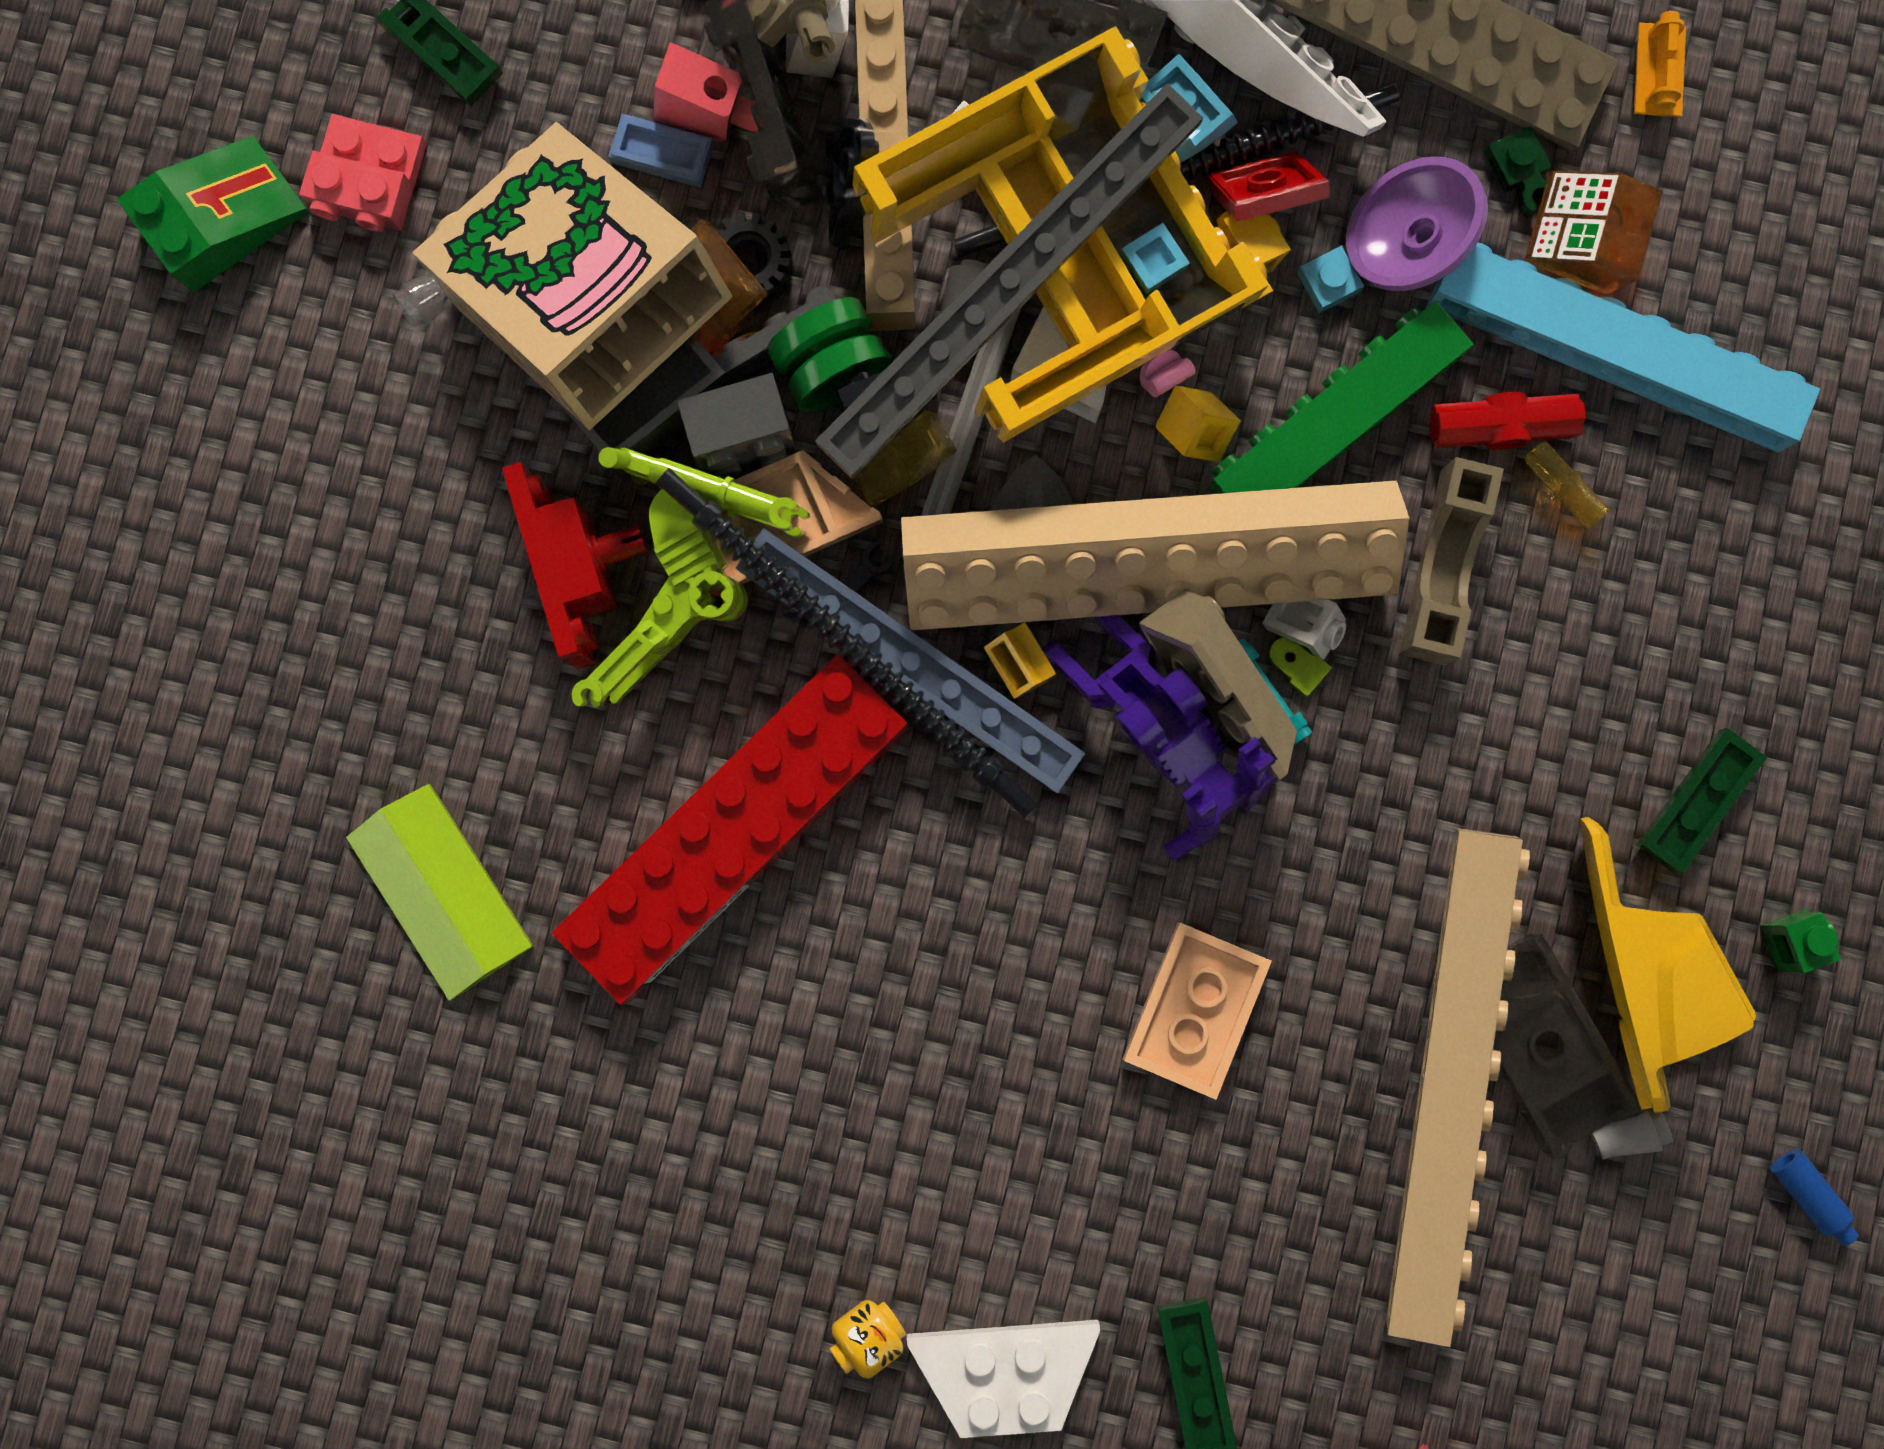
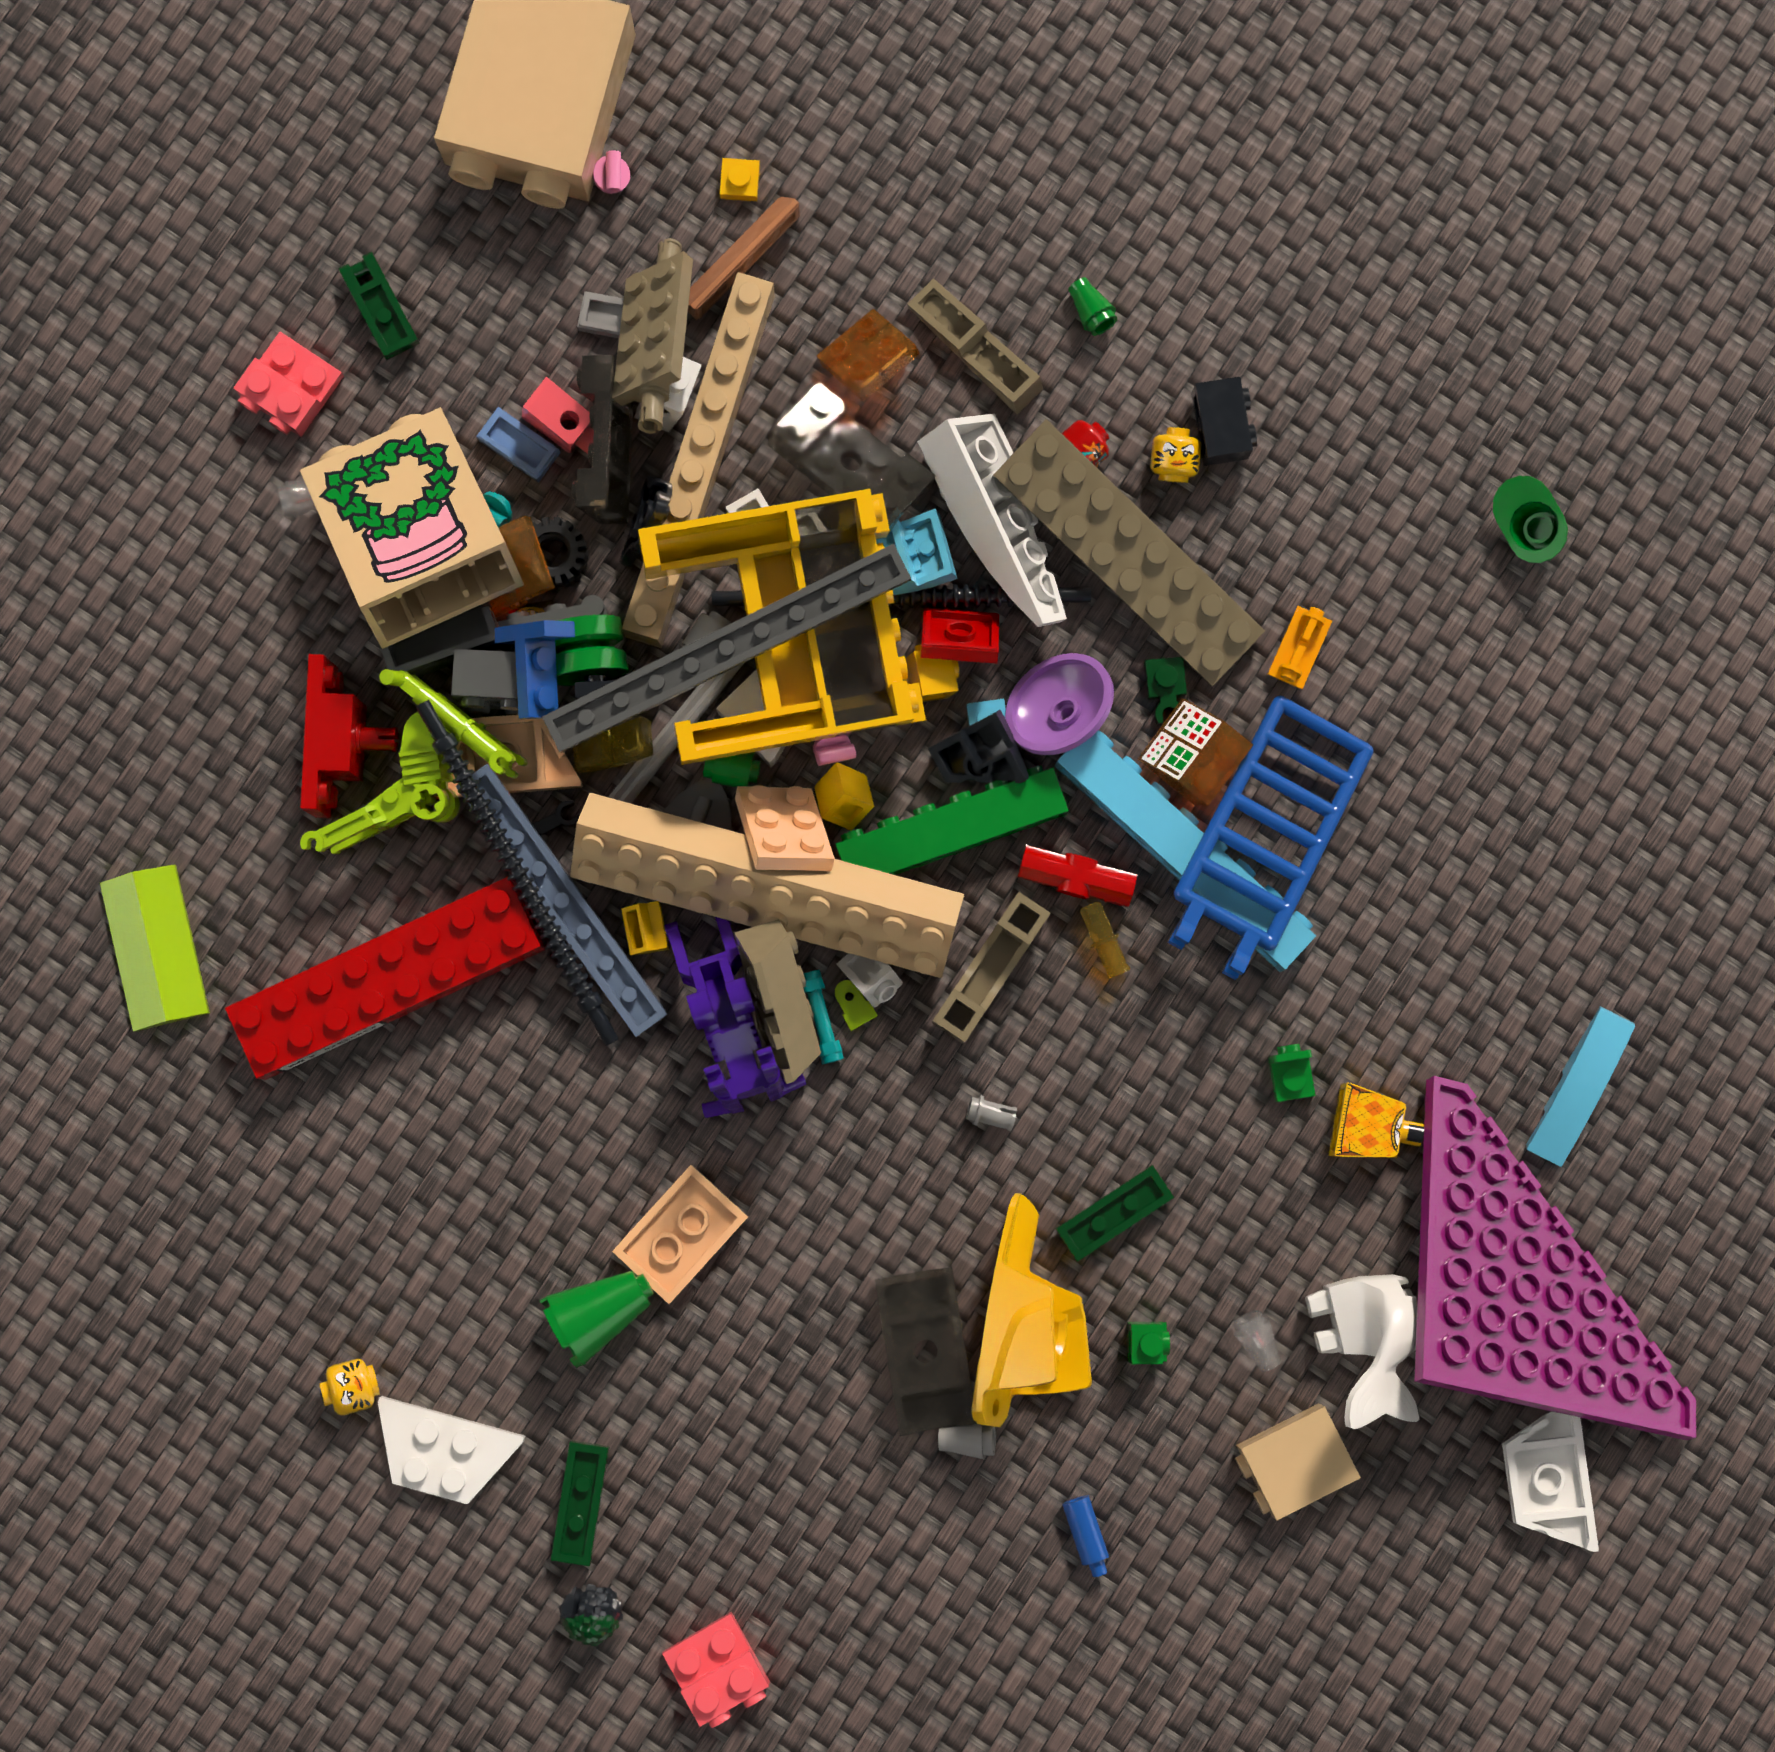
camera: 15 degrees right, 0 degrees up
green slope [117,136,309,293] -> none
medium azure plate [1120,223,1190,295] -> none
tan brick [1386,828,1530,1347] -> none
none -> blue bracket [494,620,575,719]
none -> green cone [540,1271,654,1368]
none -> green brick [703,752,761,788]
none -> light nougat plate [735,785,835,871]
none -> black slope [928,710,1029,783]
none -> light grey pin [966,1095,1017,1131]
none -> blue bar [1167,695,1374,980]
none -> green bracket [1268,1044,1316,1102]

